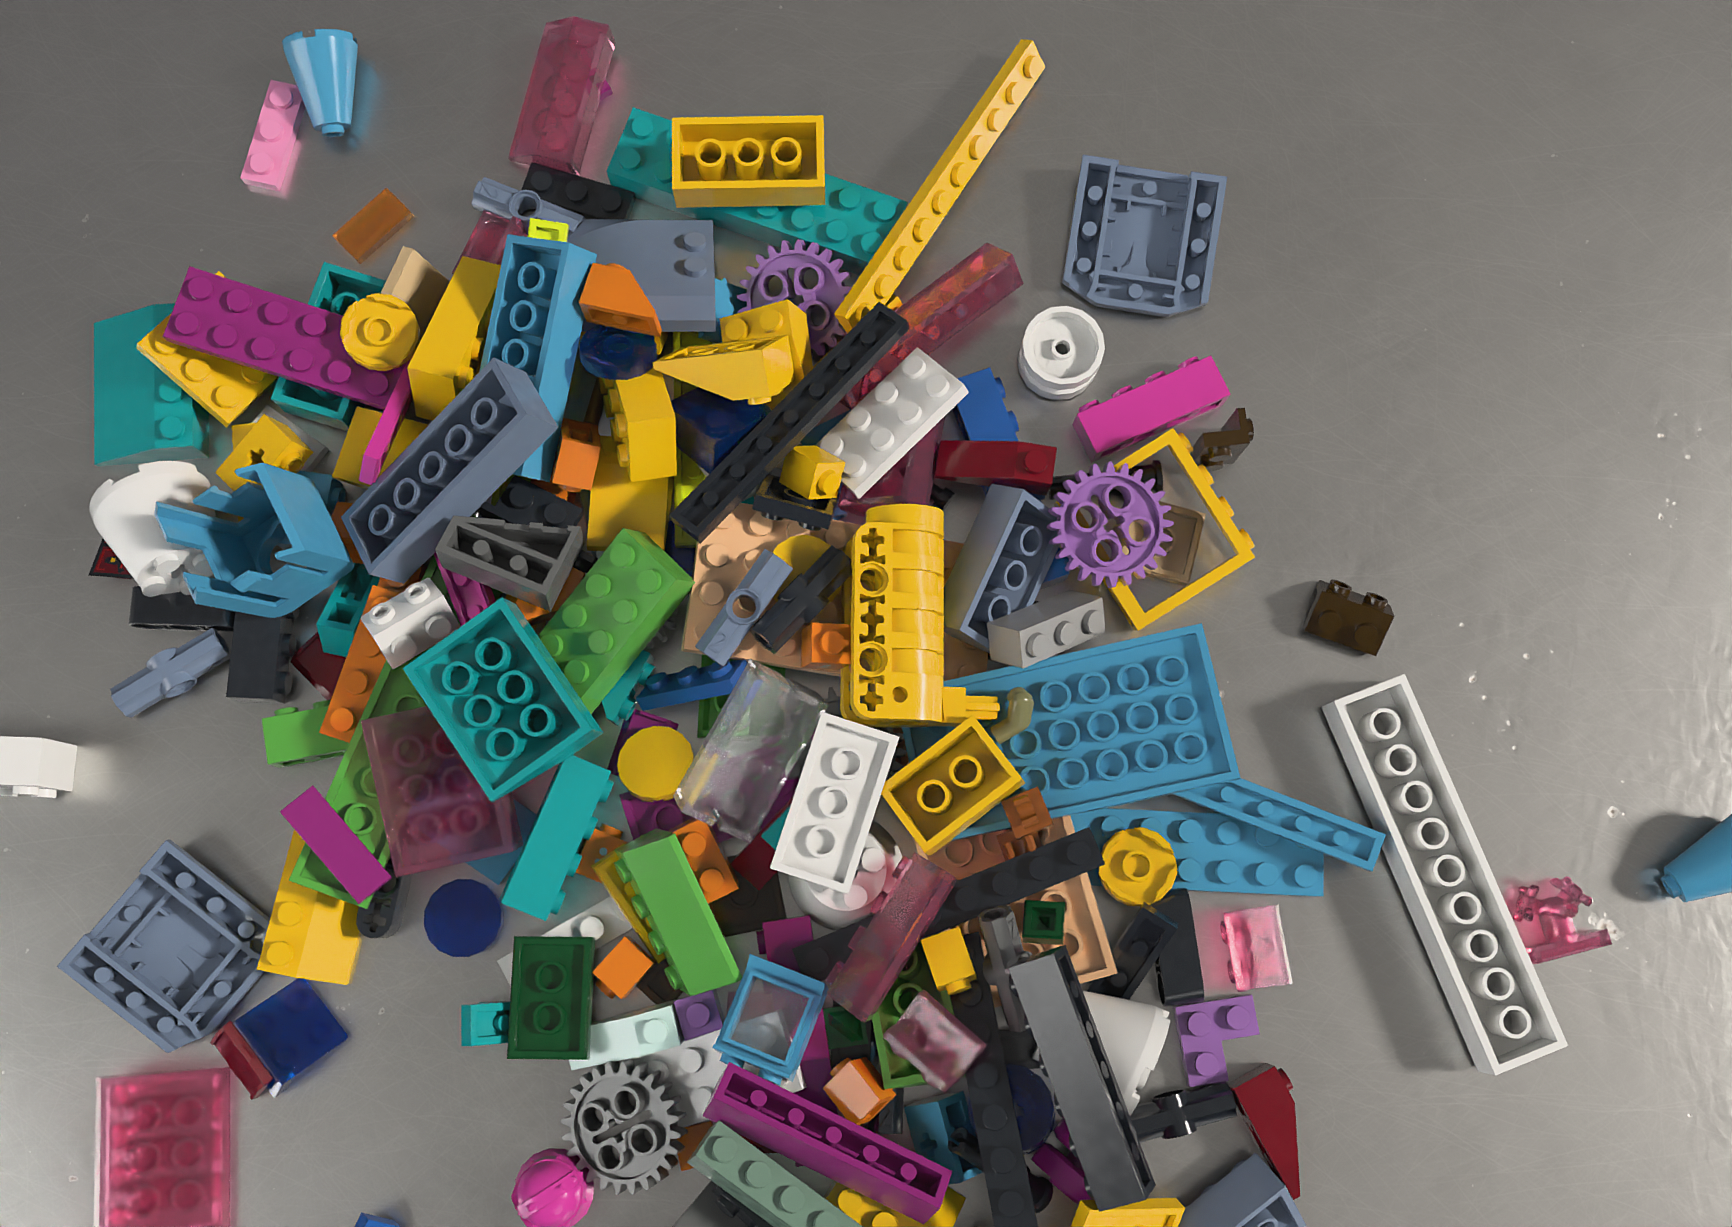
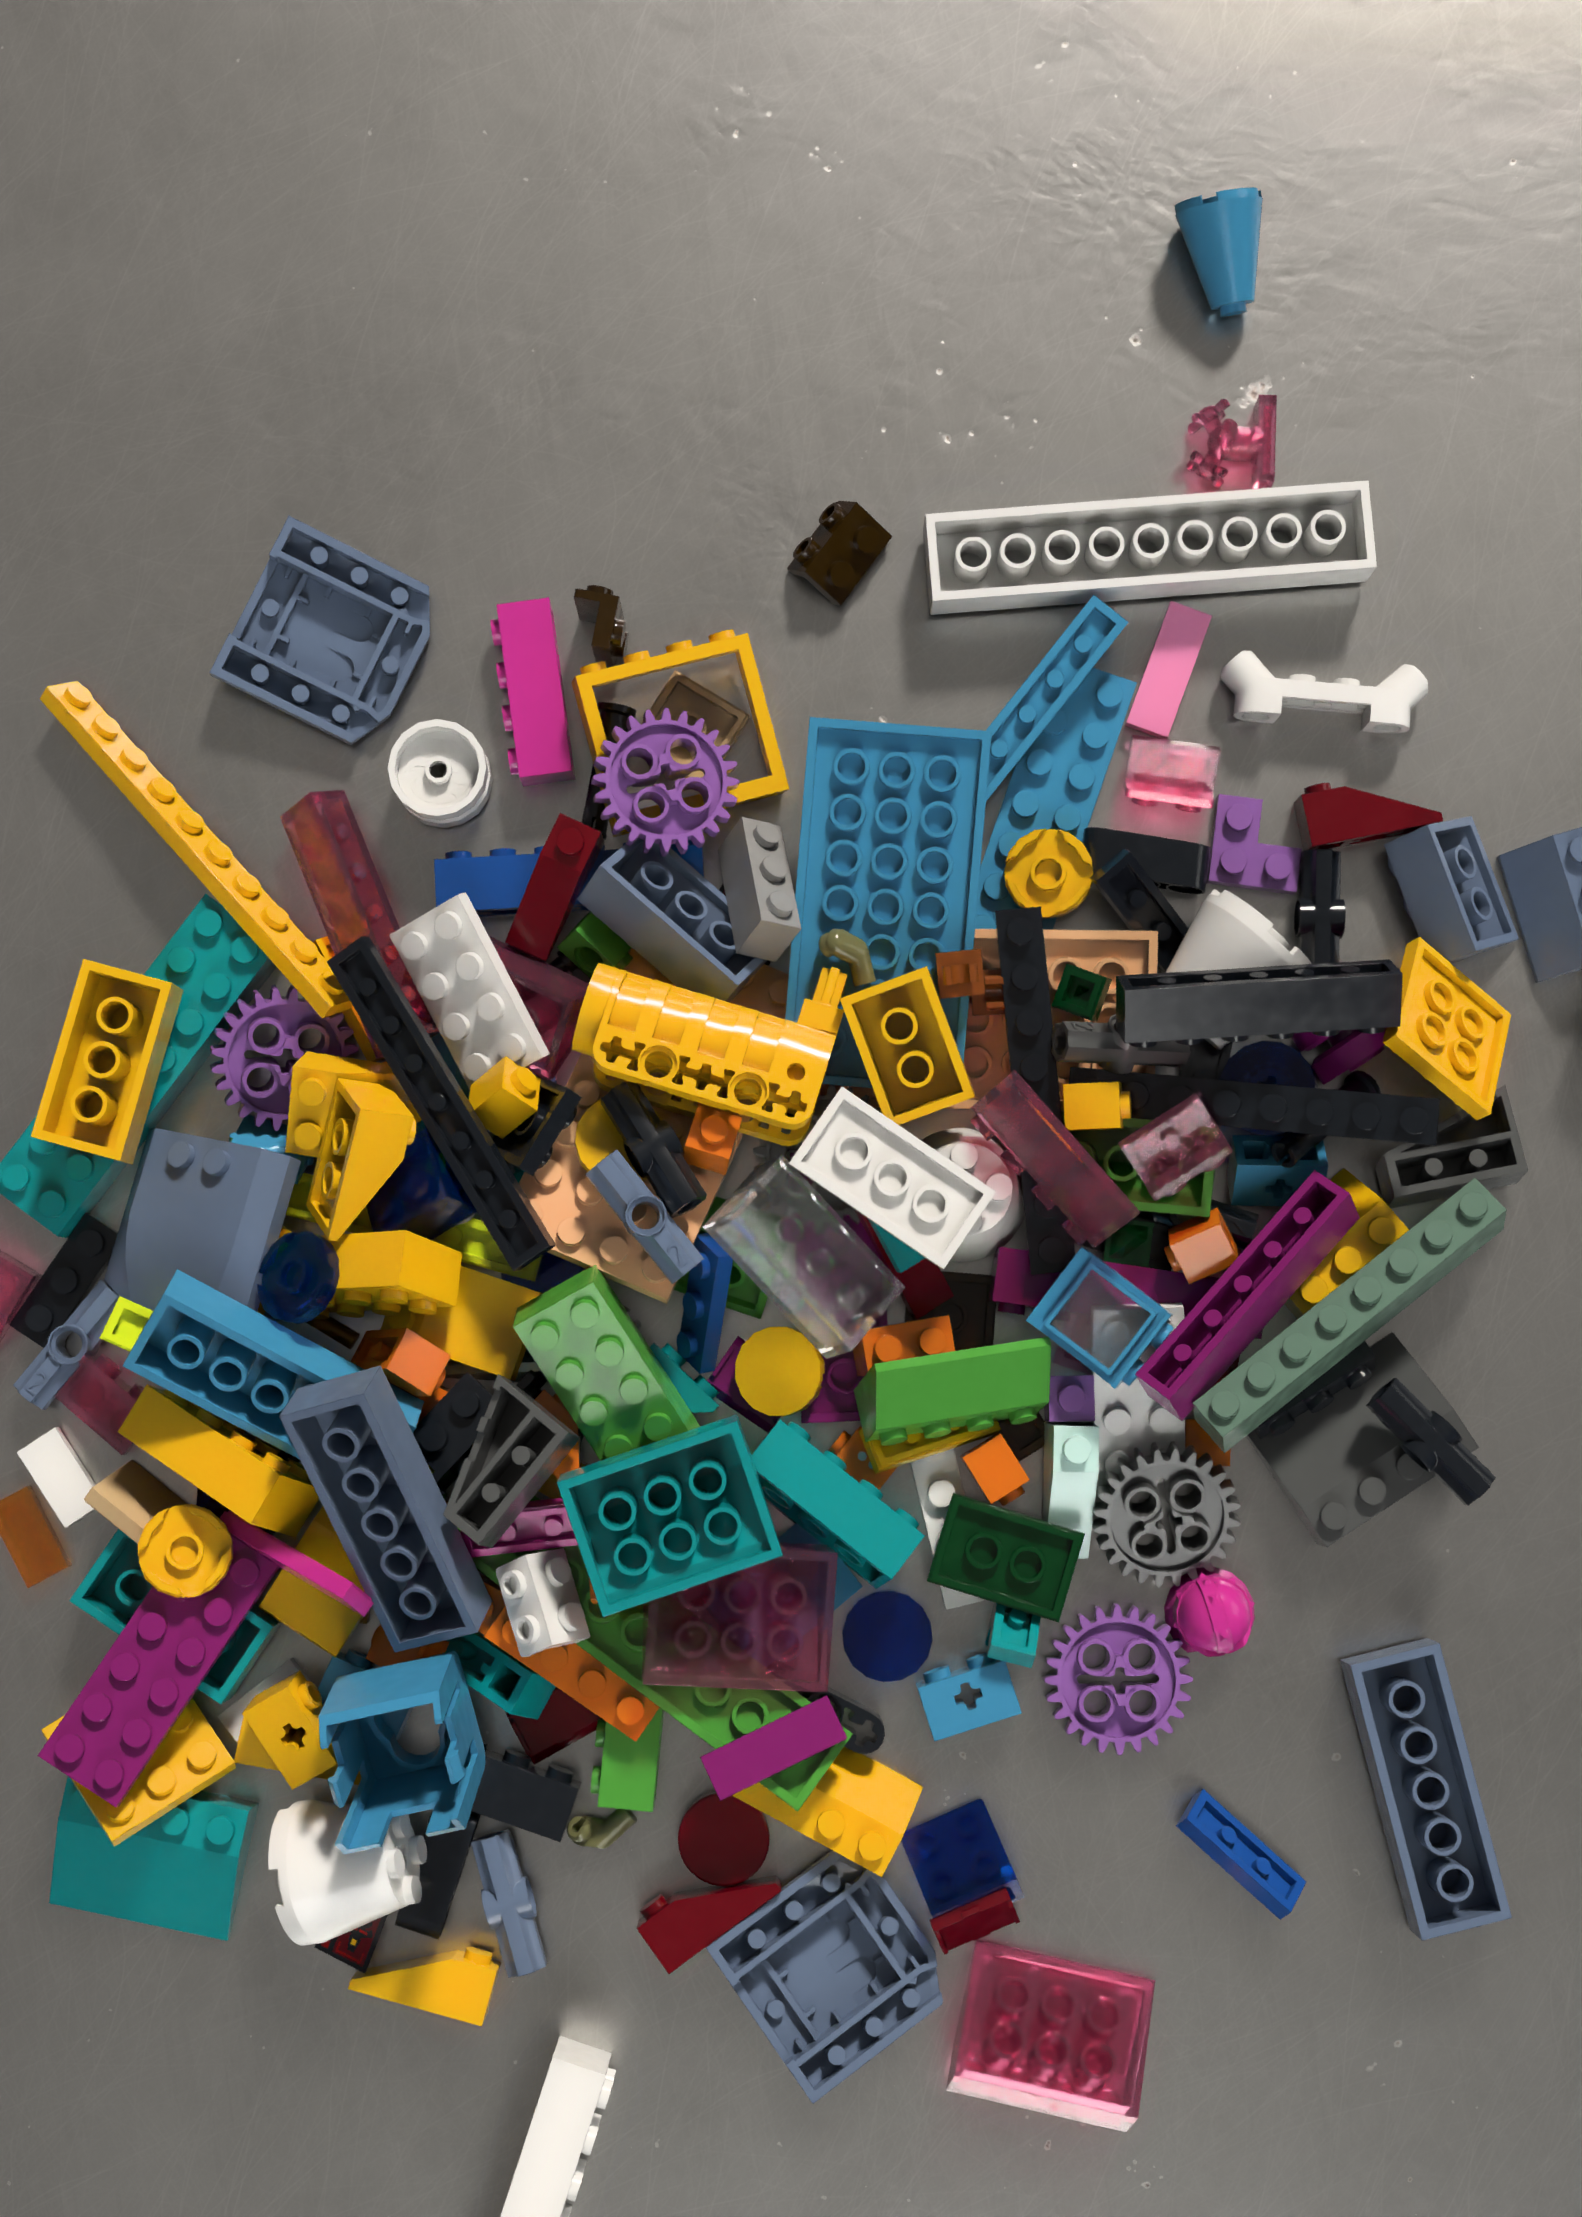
camera: 70 degrees left, 5 degrees up
orange slope [579,263,662,337] -> none
none -> white tile [17,1427,96,1528]
none -> yellow slope [348,1947,501,2027]
none -> bright green brick [557,911,633,979]
none -> olive arm [567,1809,637,1849]
none -> dark red slope [636,1875,782,1974]
none -> dark red tile [678,1791,770,1886]
none -> dark azure brick [916,1652,1022,1742]
none -> medium lavender gear [1043,1603,1193,1755]
none -> bright pink tile [1125,601,1212,741]
none -> white plate [1221,650,1428,734]

